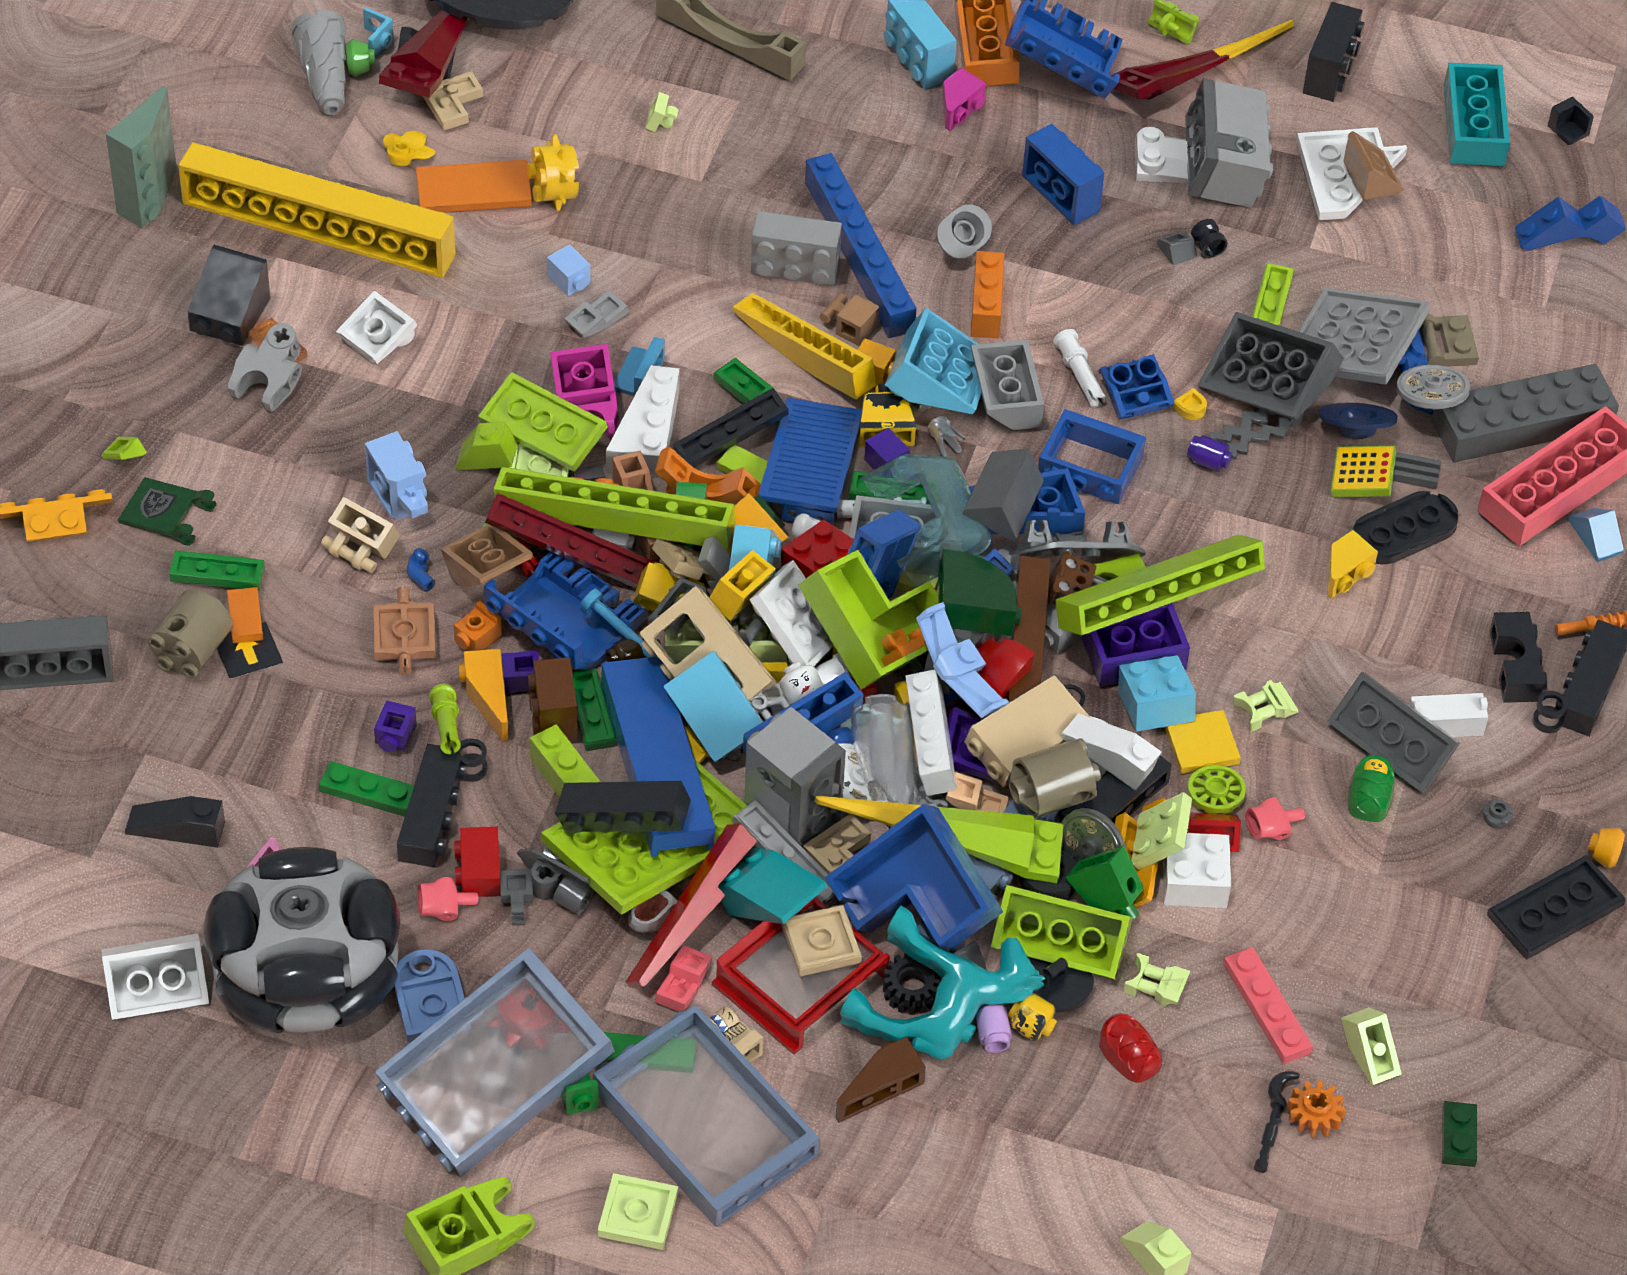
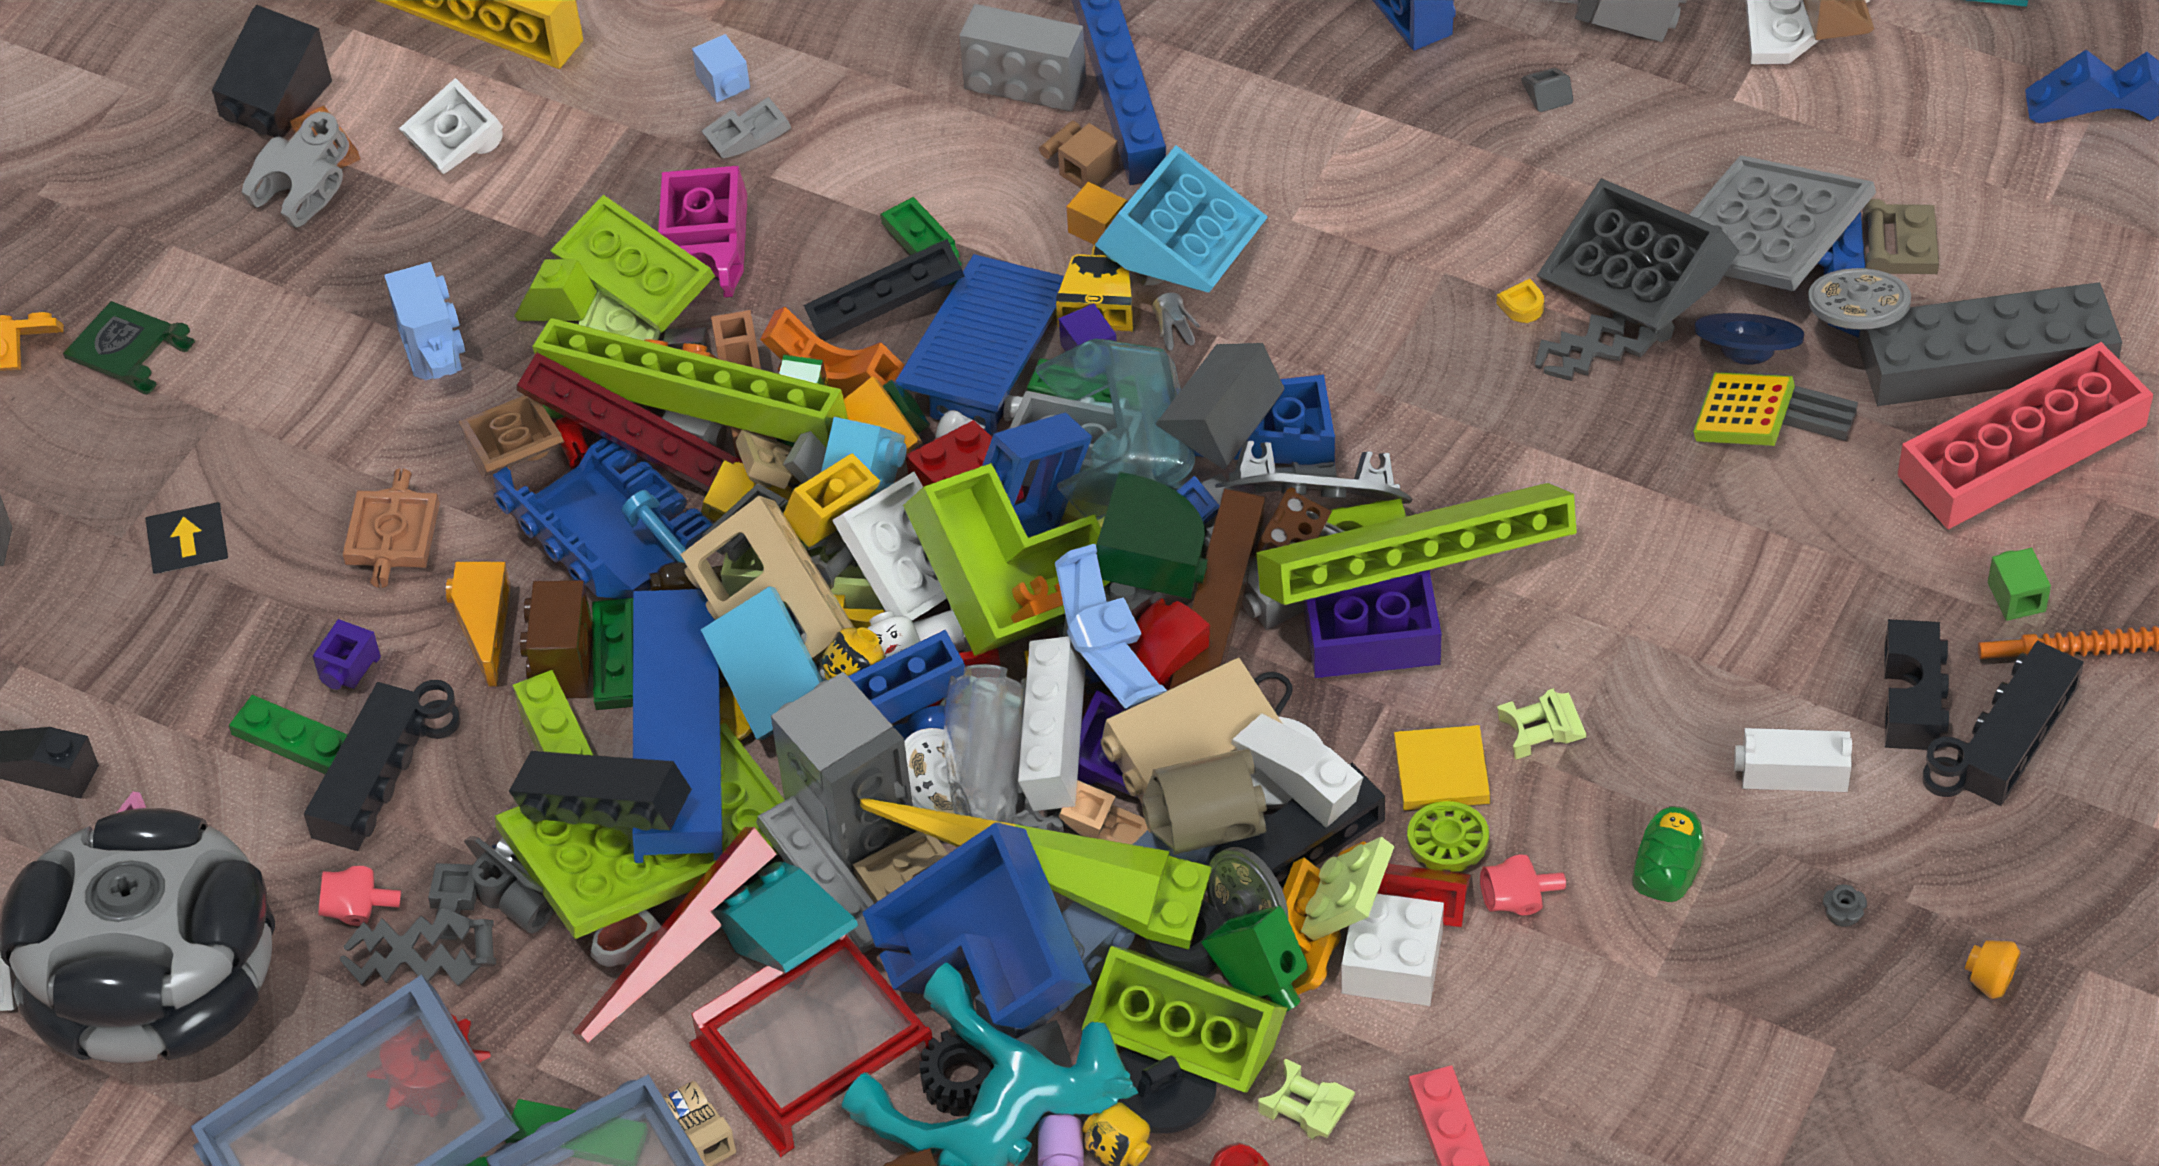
camera: 15 degrees right, 0 degrees up
lime slope [101,437,147,460] -> none
dark tan cylinder [147,590,233,679] -> none
green plate [169,550,265,591] -> none
orange tile [227,587,263,643] -> none
tan brick [321,497,400,573] -> none
medium blue plate [394,950,471,1043] -> none
blue arm [406,548,435,591] -> none
lime pin [429,683,461,754] -> none
orange brick [454,601,502,651] -> none
red brick [454,826,501,897] -> none
dark purple brick [501,650,539,696] -> none
white wedge [606,365,680,479] -> none
dark azure panel [614,337,665,396] -> none
coral slope [655,945,713,1012] -> none
lime tile [717,445,768,484] -> none
yellow slope [732,292,877,400] -> none
tan tile [781,905,862,977] -> none
light grey piece [936,204,992,259] -> none
orange brick [971,251,1005,339] -> none
light grey slope [971,340,1044,430] -> none
blue window [1038,409,1146,504] -> none
white pin [1053,329,1107,408] -> none
blue slope [1098,354,1175,419] -> none
medium azure brick [1118,655,1196,732] -> none
dark purple brick [1187,435,1233,472] -> none
black wheel [1191,219,1228,258] -> none
lime tile [1252,263,1294,326] -> none
yellow slope [1327,530,1378,599] -> none
dark grey plate [1327,672,1460,793] -> none
black tile [1353,491,1458,564] -> none
black tile [1487,855,1626,960] -> none
slope [1568,508,1624,562] -> none
none -> dark grey piece [340,907,496,986]
none -> yellow head [821,627,885,680]
none -> bright green brick [1987,547,2051,621]

